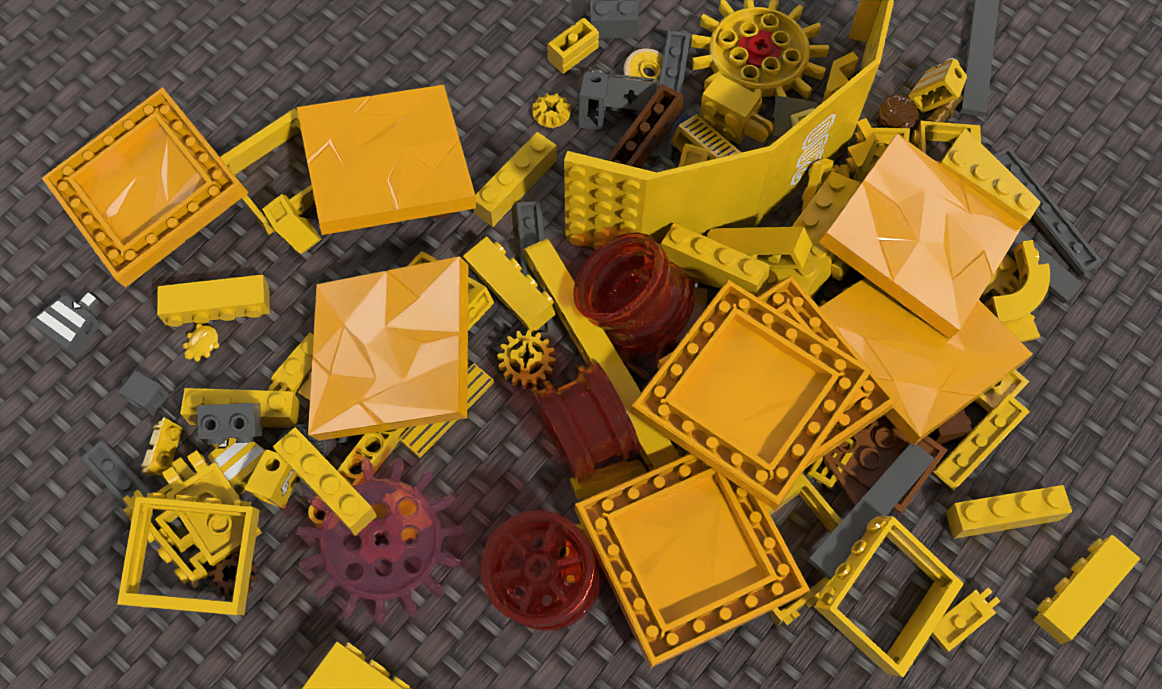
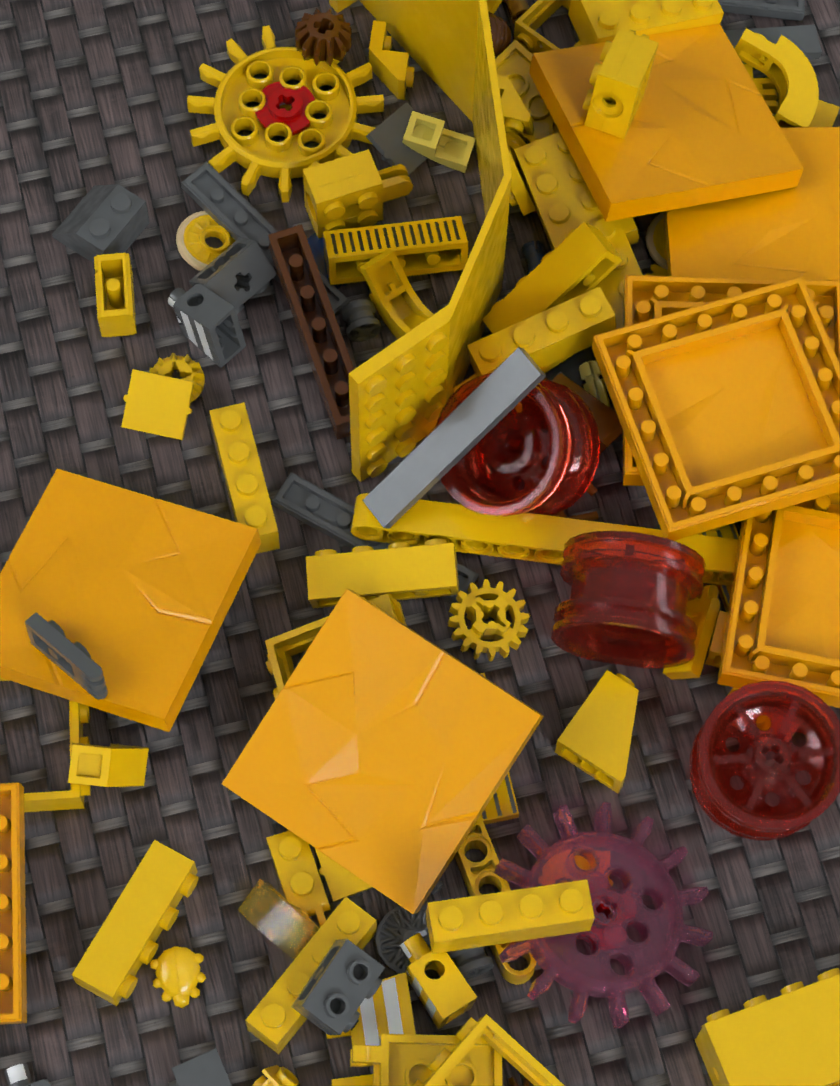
camera: 55 degrees left, 0 degrees up
none -> dark grey hinge [25,613,108,699]
none -> yellow piece [121,369,194,440]
none -> clear yellow slope [238,879,319,959]
none -> reddish brown gear [295,8,352,66]
none -> tile [362,347,546,529]
none -> yellow slope [555,670,639,793]
none -> yellow brick [582,29,659,139]

